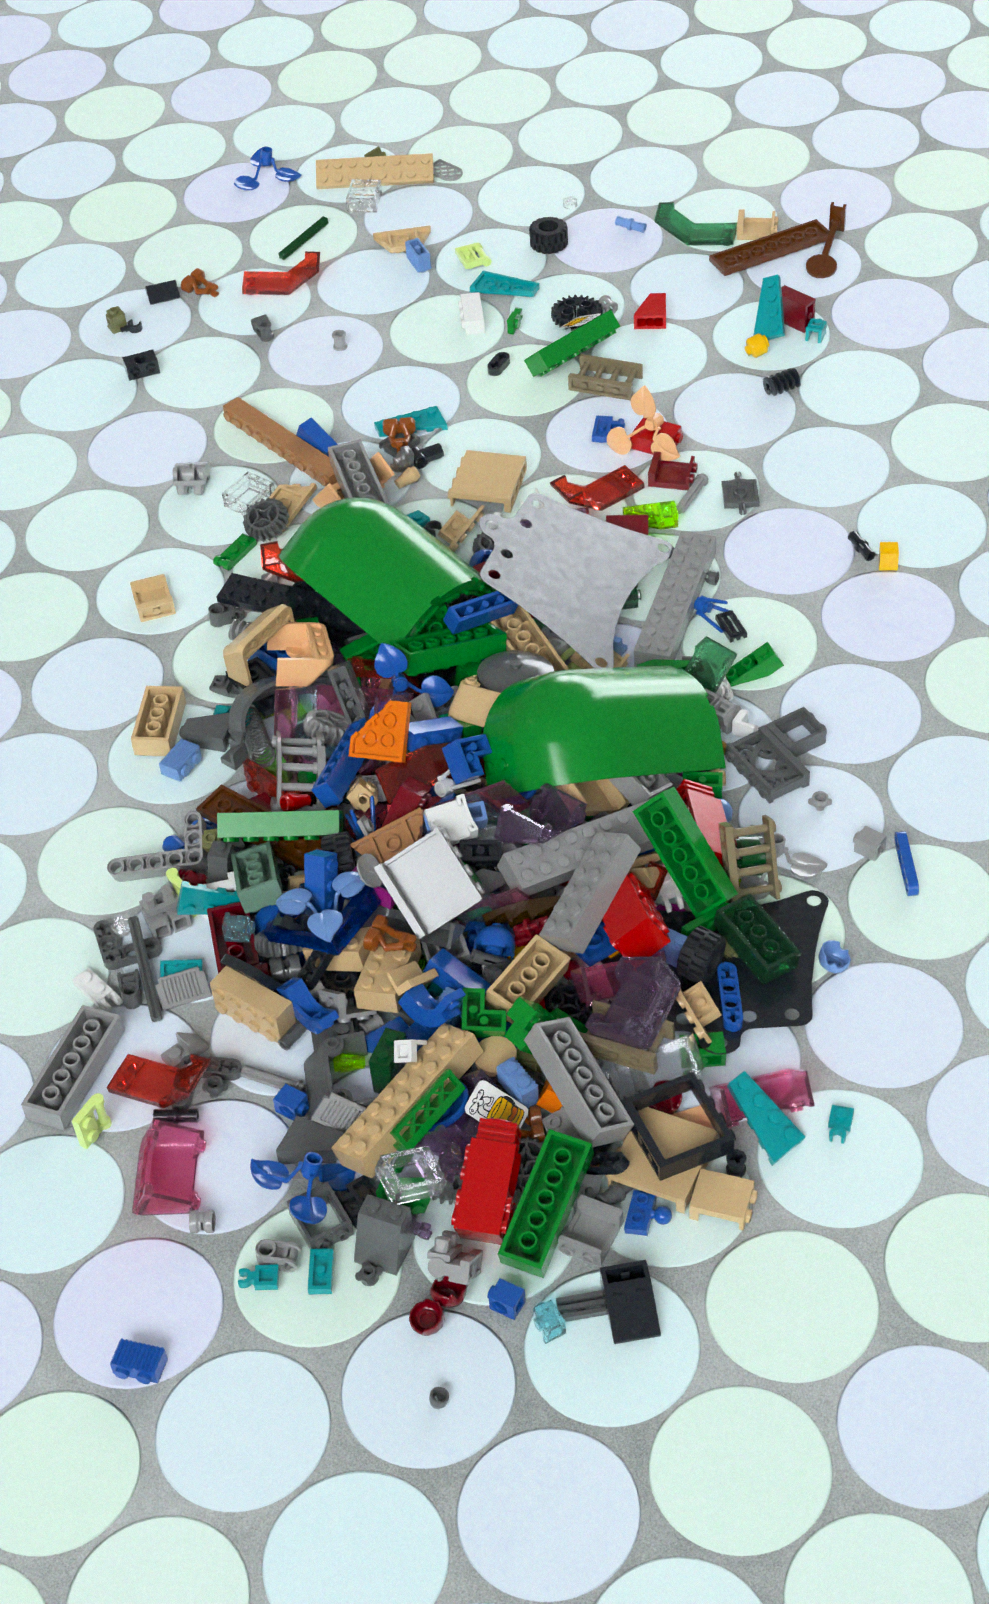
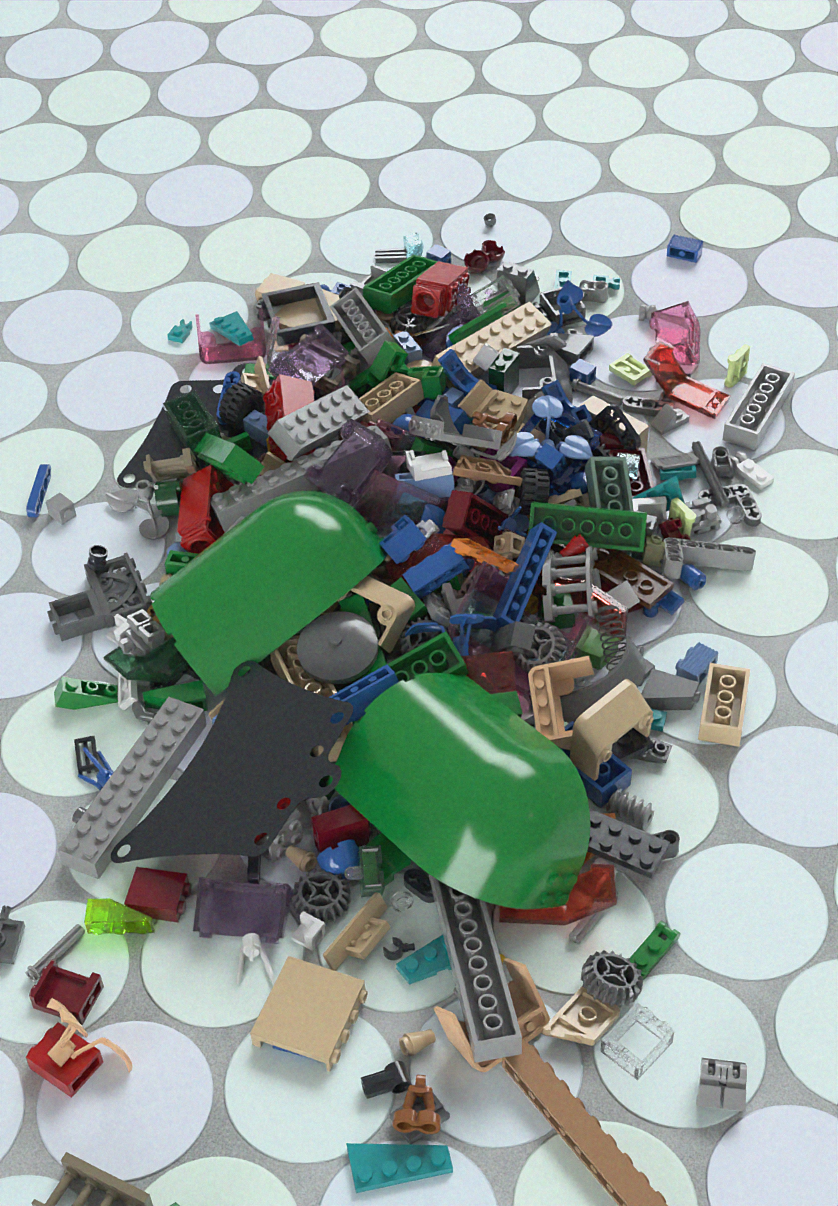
camera: 175 degrees left, 0 degrees up
tan panel [130,574,176,622] -> none
dark grey plate [202,1075,228,1098] -> none
blue slope [296,417,338,457] -> none
flat silver hair [390,446,414,473] -> none
light grey hips [427,1230,483,1285] -> none
clear red windscreen [550,465,645,511] -> none
blue plate [592,416,625,443] -> none
black slope [600,1260,661,1344] -> none
light grey plate [808,791,832,811] -> none
medium blue hair [818,940,851,973] -> none
none -> black wheel [87,545,108,571]
none -> clear green piece [344,845,385,897]
none -> white sticker [604,580,640,614]
none -> yellowish green plate [609,353,655,386]

